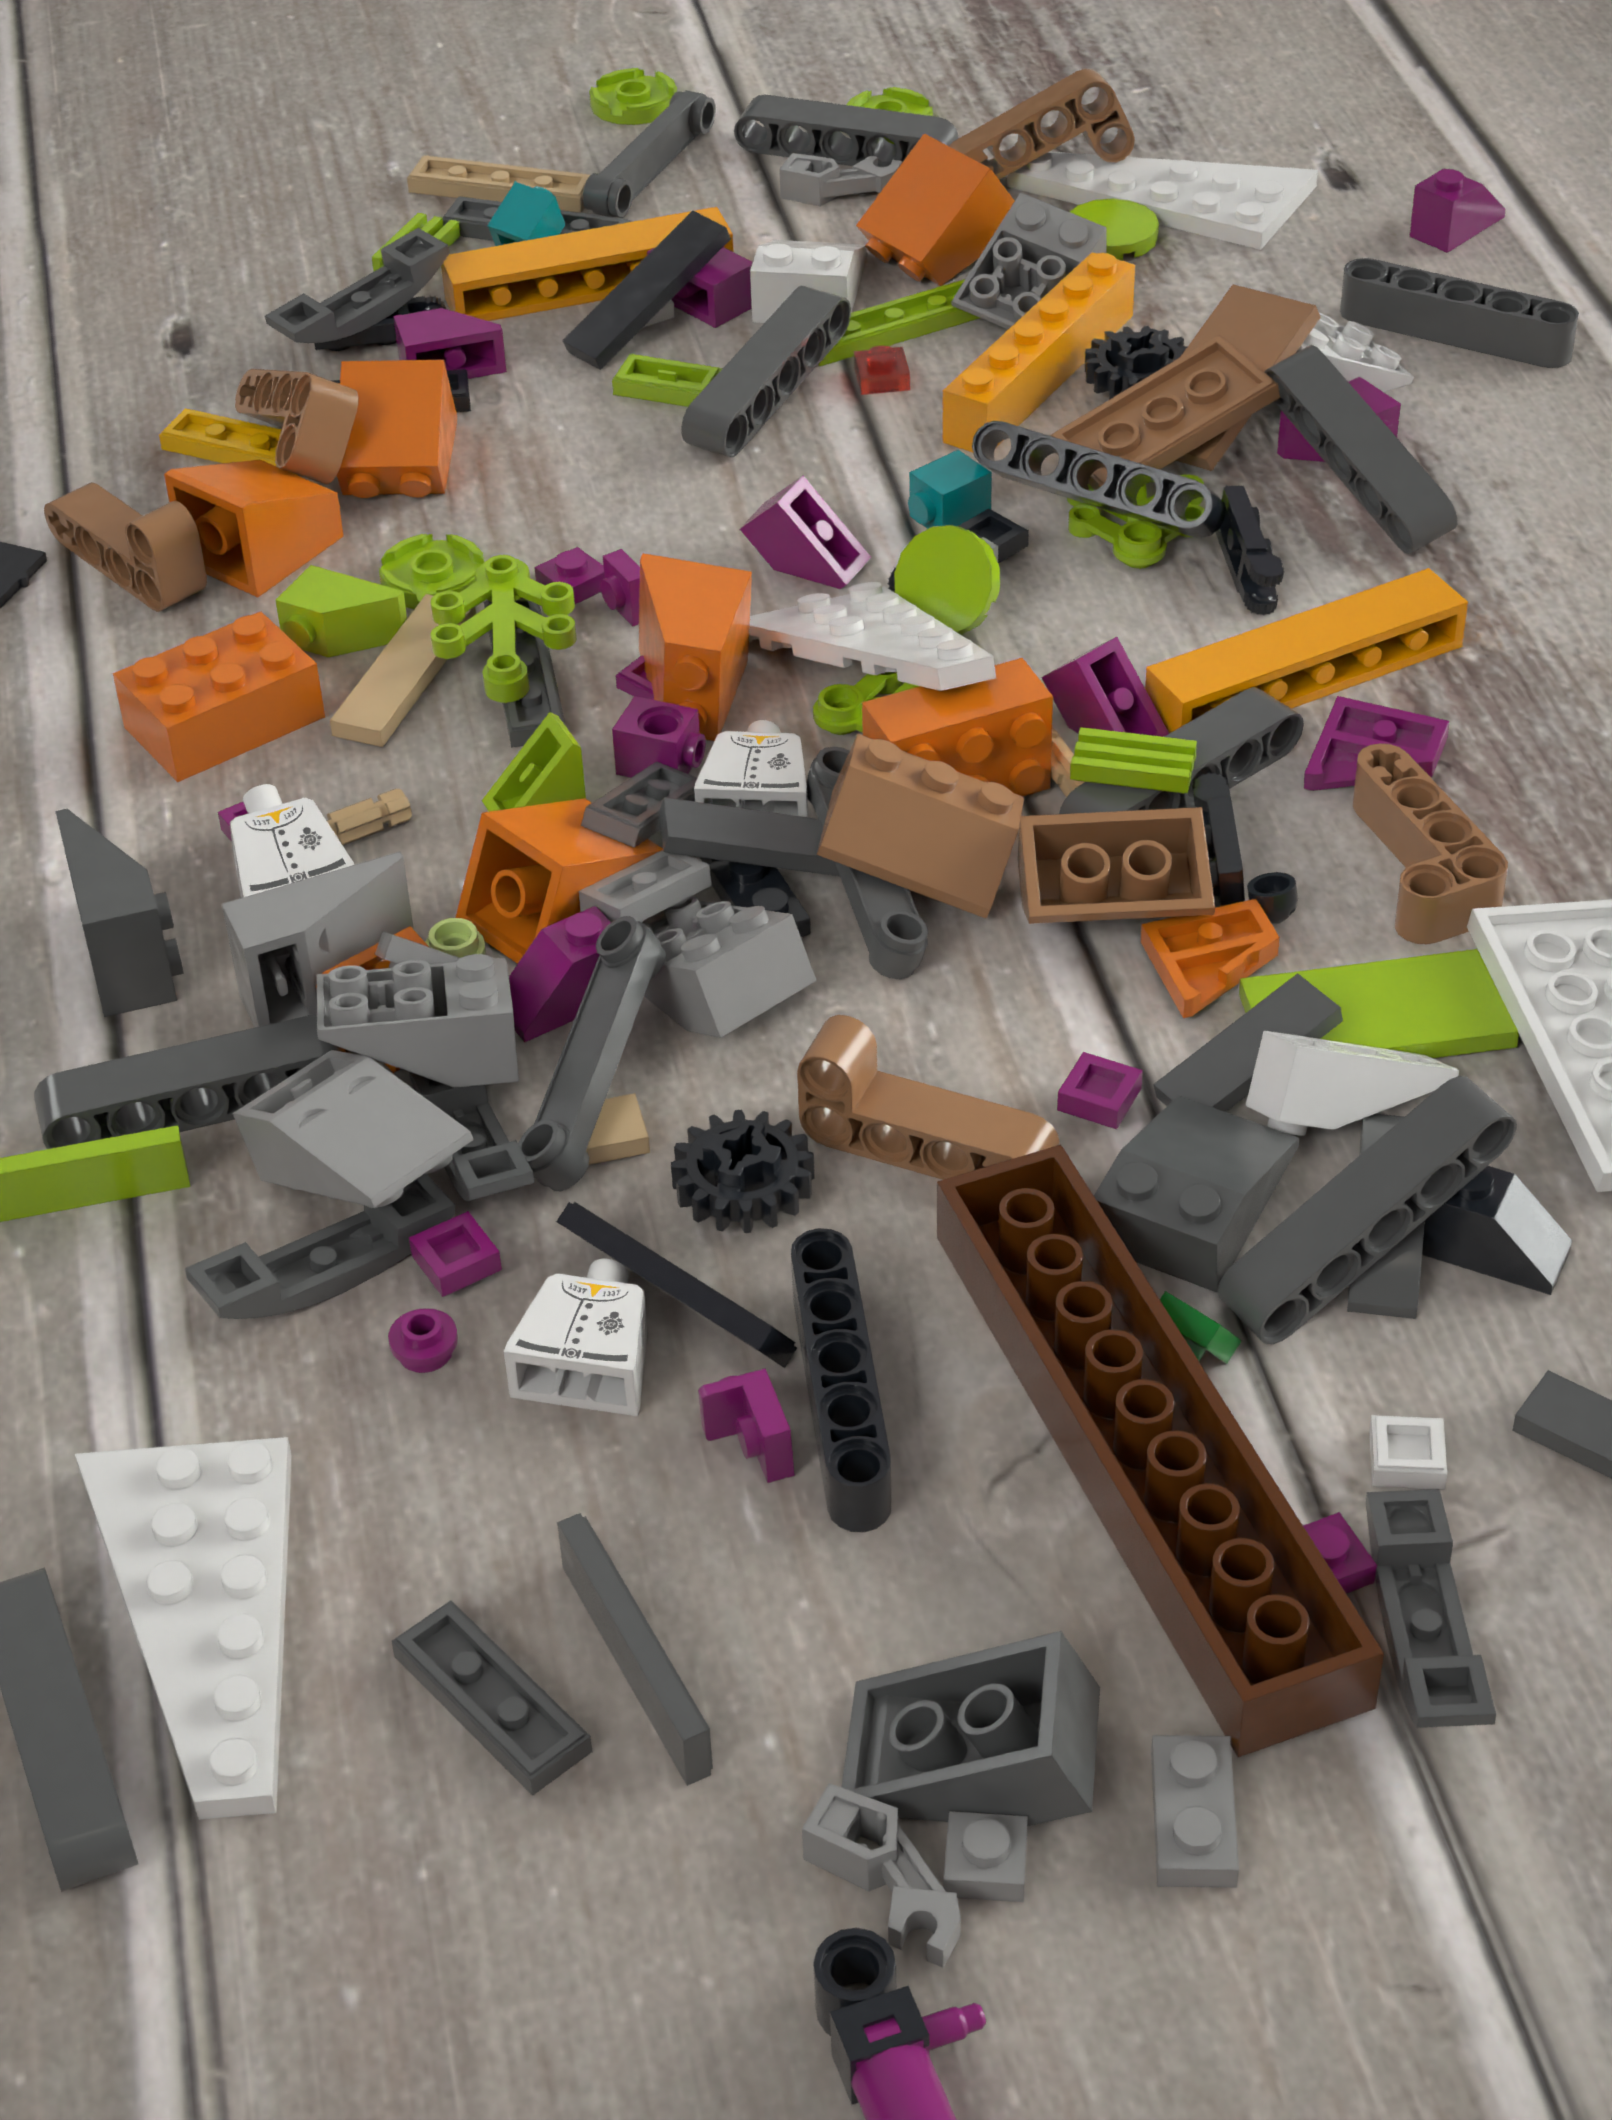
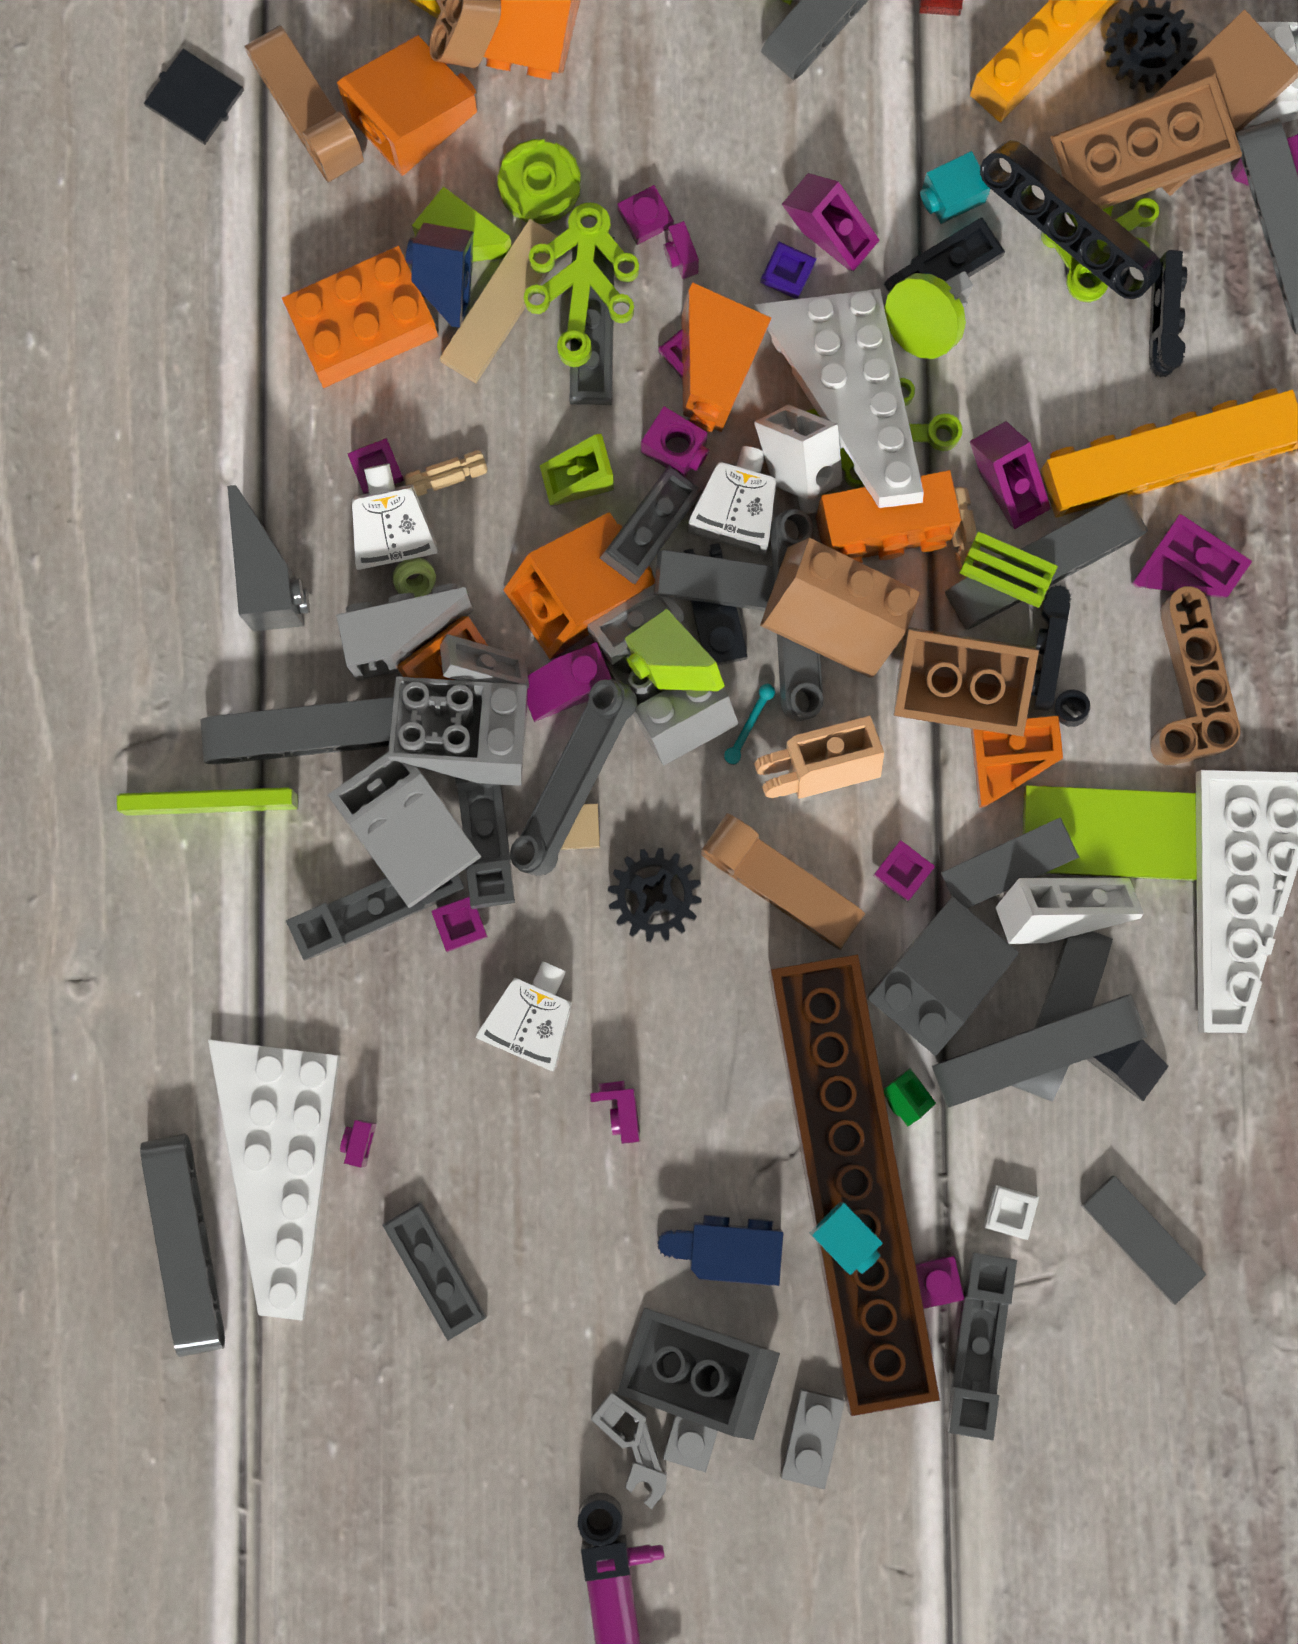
camera: 10 degrees right, 40 degrees up
magenta plate [388,1308,458,1373] -> none
yellowish green plate [425,918,486,958] -> none
black tile [556,1202,797,1368] -> none
dark grey tile [557,1513,713,1786] -> none
black beam [791,1228,892,1532] -> none
none -> magenta plate [340,1120,377,1168]
none -> dark blue slope [406,223,474,328]
none -> lime slope [625,609,725,691]
none -> dark blue hinge [657,1215,784,1286]
none -> teal hinge [724,683,776,765]
none -> light nougat hinge [754,716,884,799]
none -> white torso [755,405,843,513]
none -> dark purple tile [760,241,817,299]
none -> teal brick [809,1201,882,1275]

